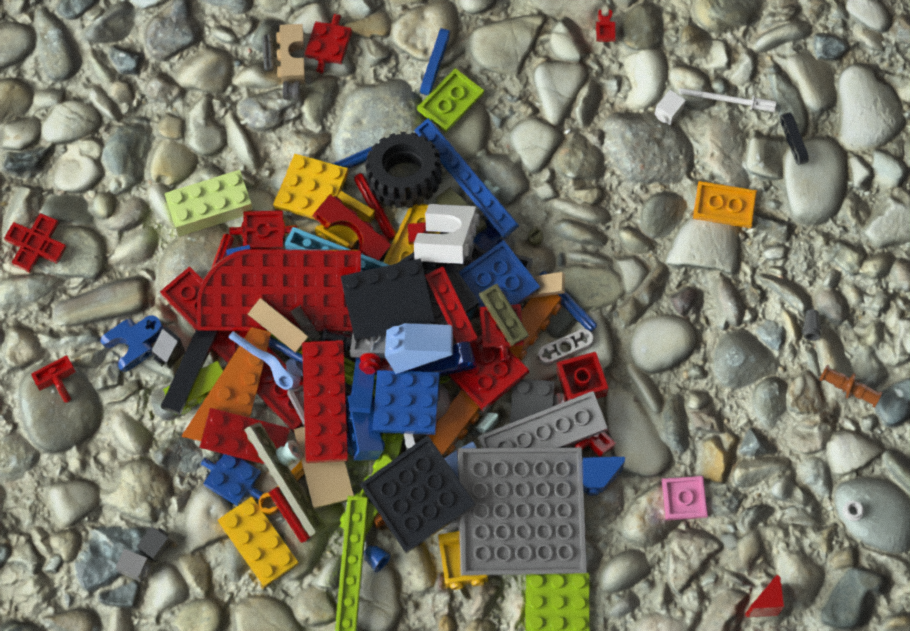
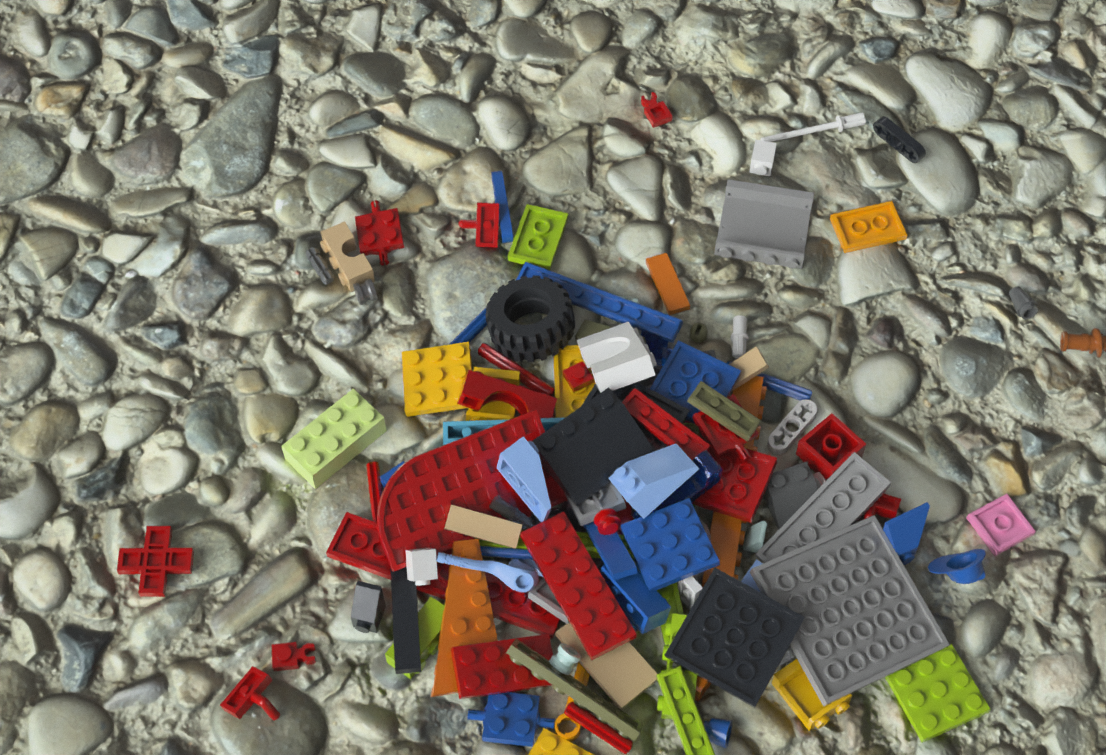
camera: 25 degrees left, 10 degrees down
blue piece [101,315,163,372] -> none
red plate [229,210,297,249] -> none
none -> red plate [271,642,316,672]
none -> white brick [405,548,438,585]
none -> red plate [458,202,499,248]
none -> light blue slope [497,436,551,522]
none -> orange tile [646,253,690,315]
none -> light grey panel [714,179,814,269]
none -> white axle [730,315,749,359]
none -> blue piece [928,549,986,584]

